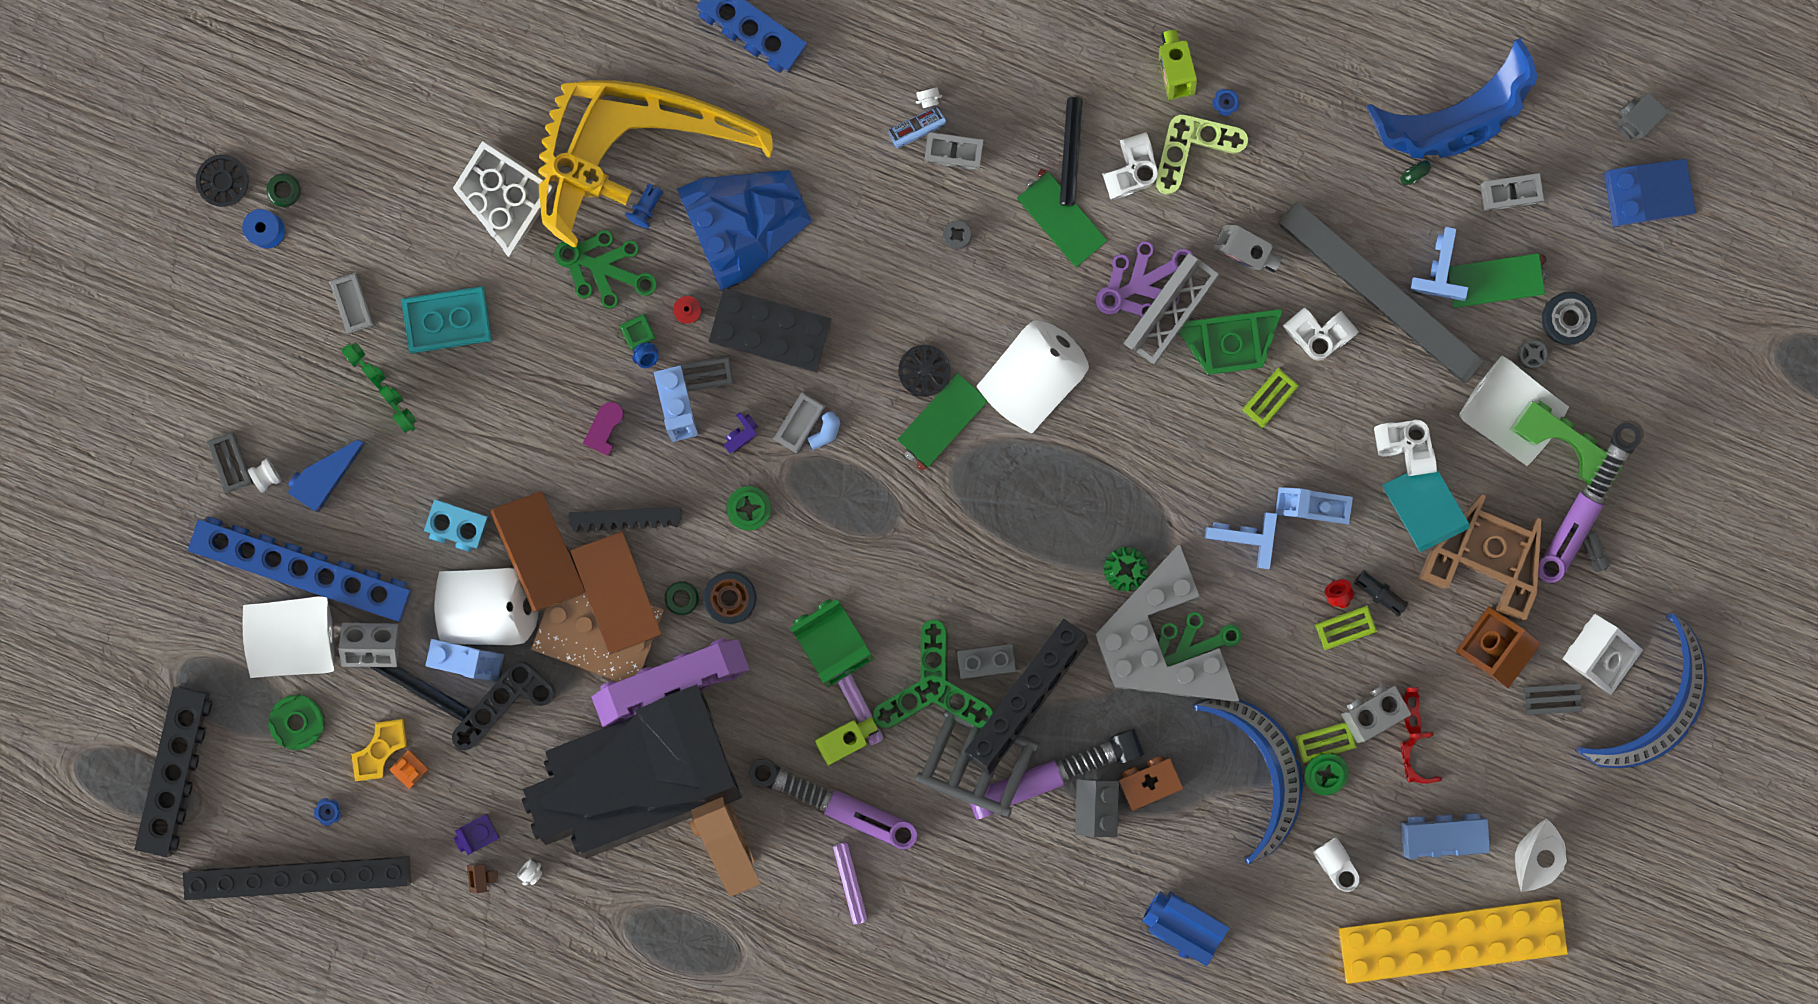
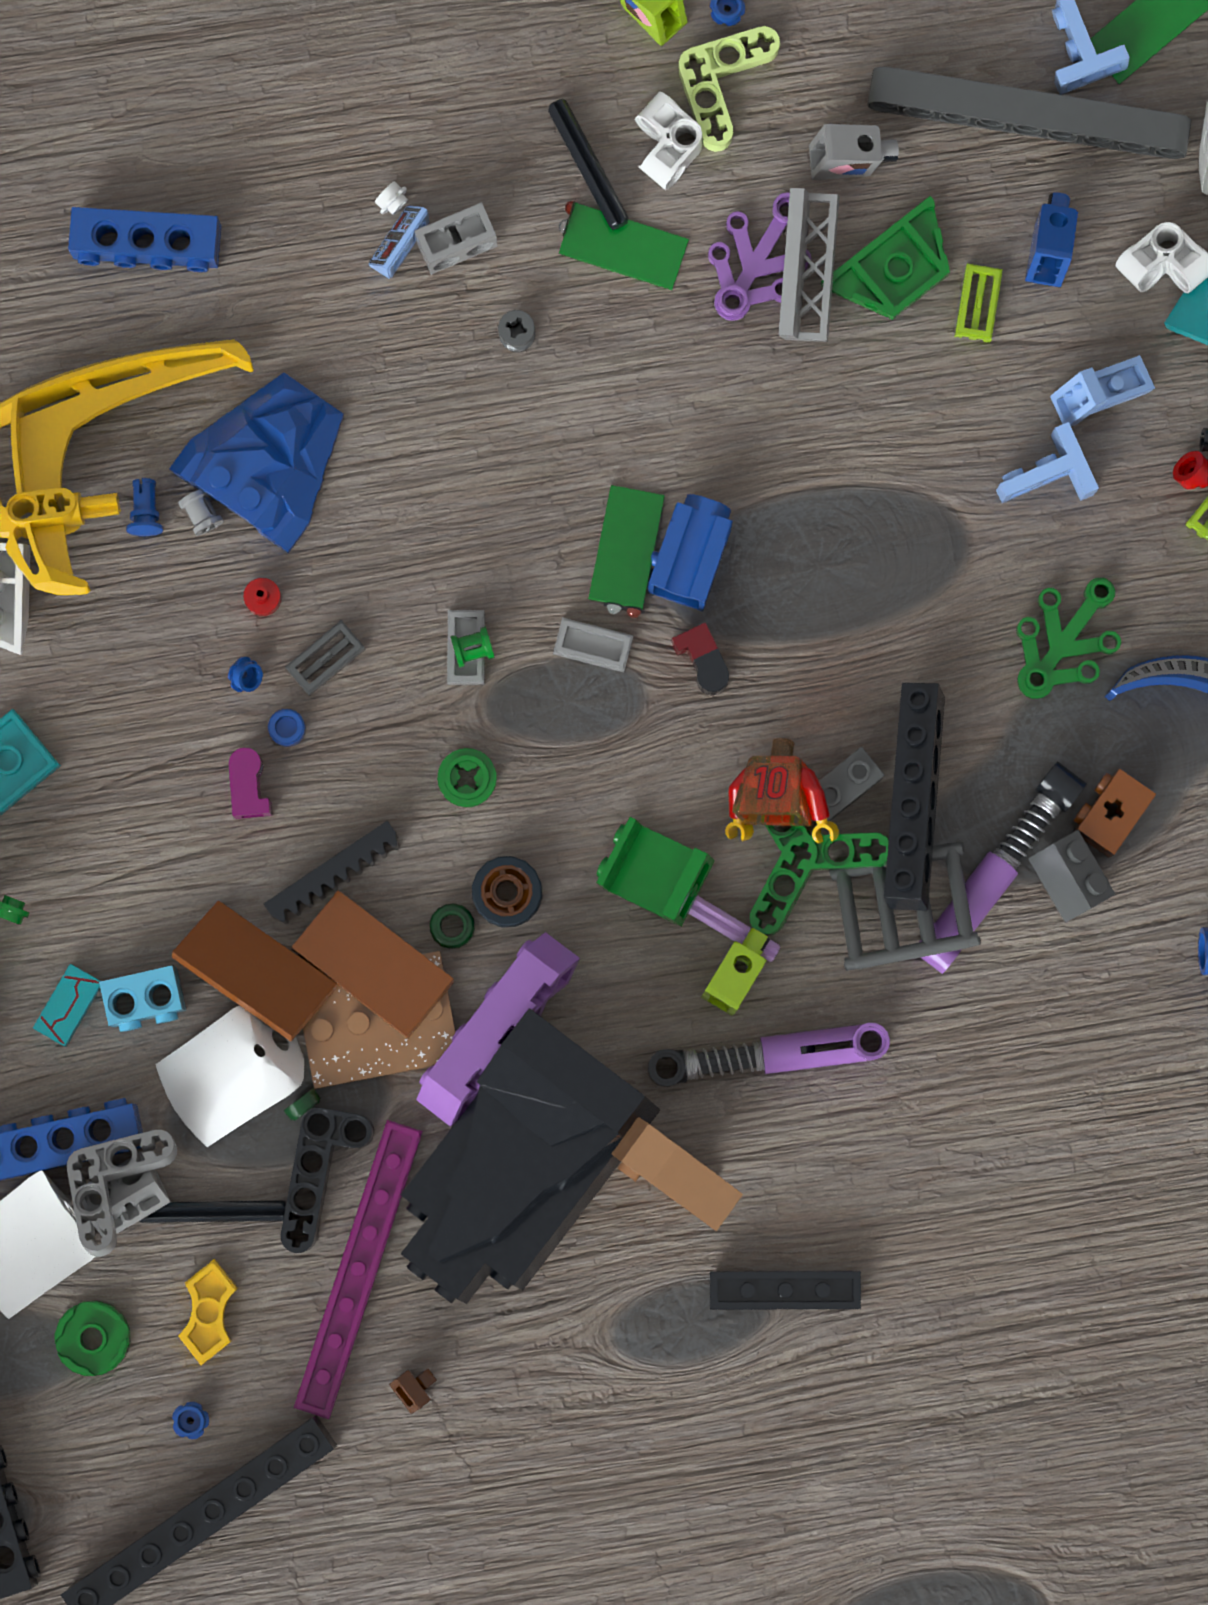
camera: 30 degrees left, 5 degrees down
orange tile [389,750,429,789] -> none
light blue bracket [426,639,504,681] -> none
dark purple bracket [454,814,500,855] -> none
white plate [517,859,542,886] -> none
green plant [554,230,657,309] -> none
green tile [619,314,657,351] -> none
light blue bracket [654,365,699,442] -> none
black brick [708,288,832,373] -> none
dark purple bracket [724,412,758,455] -> none
light blue arm [808,411,840,450] -> none
lavender axle [833,842,867,924] -> none
black wheel [898,345,950,397] -> none
white piece [976,320,1089,434] -> none
light grey wing [1095,545,1239,702] -> none
green gear [1104,547,1148,591] -> none
white piece [1283,308,1359,361] -> none
none -> teal tile [33,964,101,1047]
none -> light grey beam [67,1129,177,1257]
none -> light grey bush [178,489,224,536]
none -> blue tile [268,709,306,747]
none -> dark green tile [283,1088,321,1121]
none -> magenta tile [293,1120,423,1419]
none -> green bush [450,626,495,668]
none -> light grey tile [553,617,633,672]
none -> blue piece [648,494,733,612]
none -> leg [671,623,729,696]
none -> black gear [710,1270,861,1310]
none -> torso [725,738,839,843]
none -> blue torso [1025,192,1078,288]

